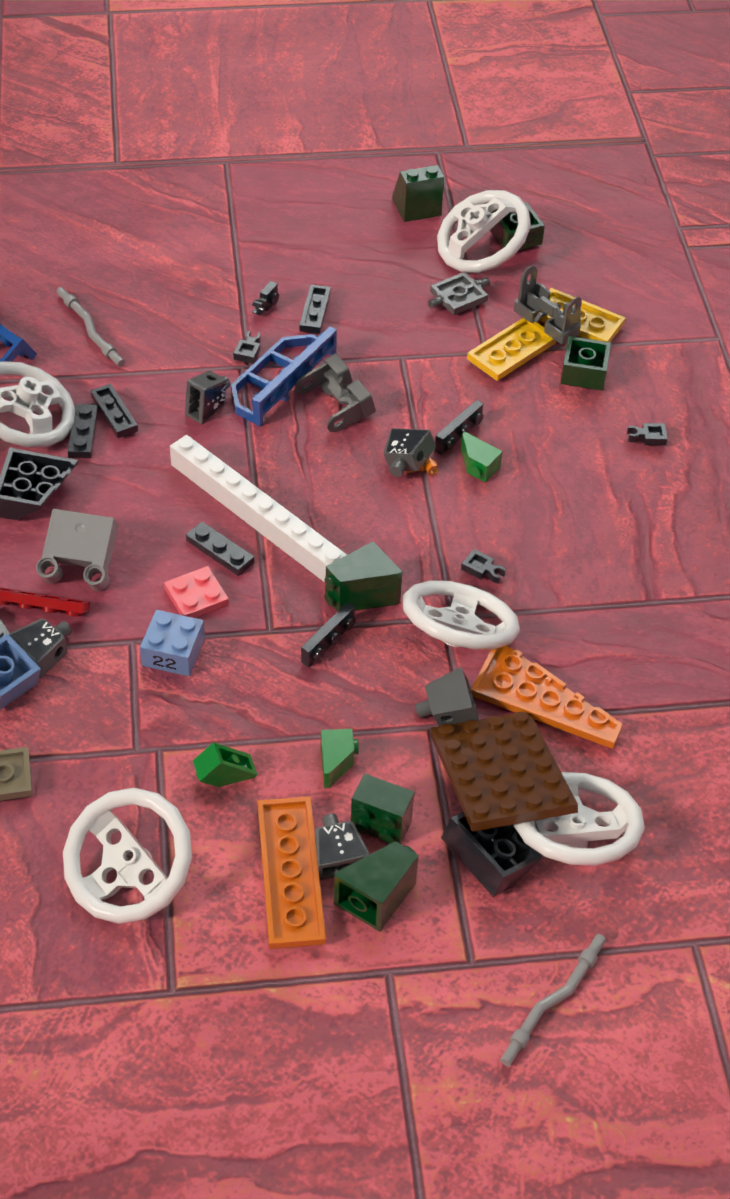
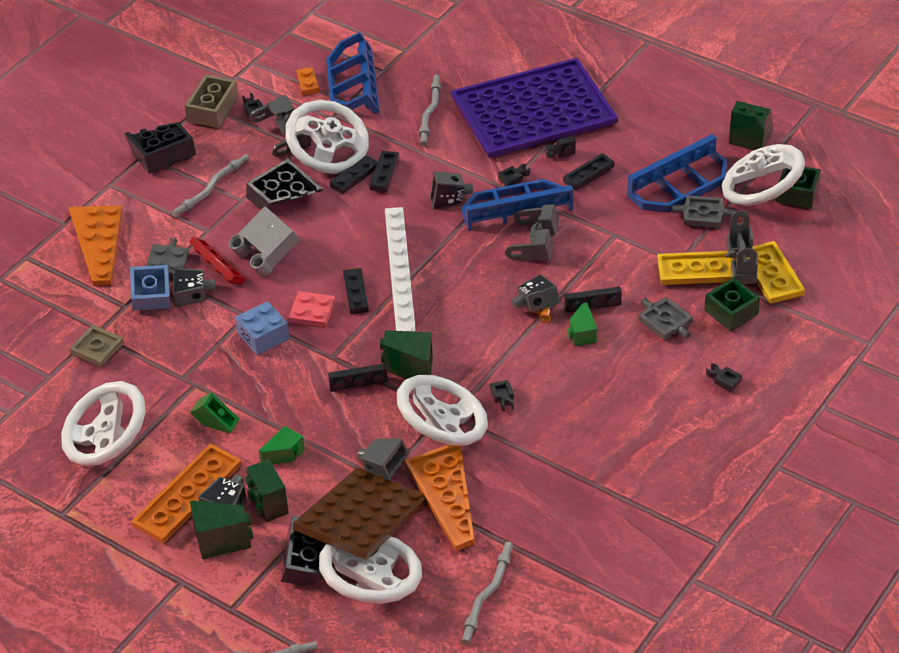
camera: 45 degrees right, 5 degrees down
none -> dark purple plate [451,58,618,158]
none -> light grey bar [461,542,513,645]
none -> blue plate [627,134,727,212]
none -> dark grey plate [638,297,693,340]

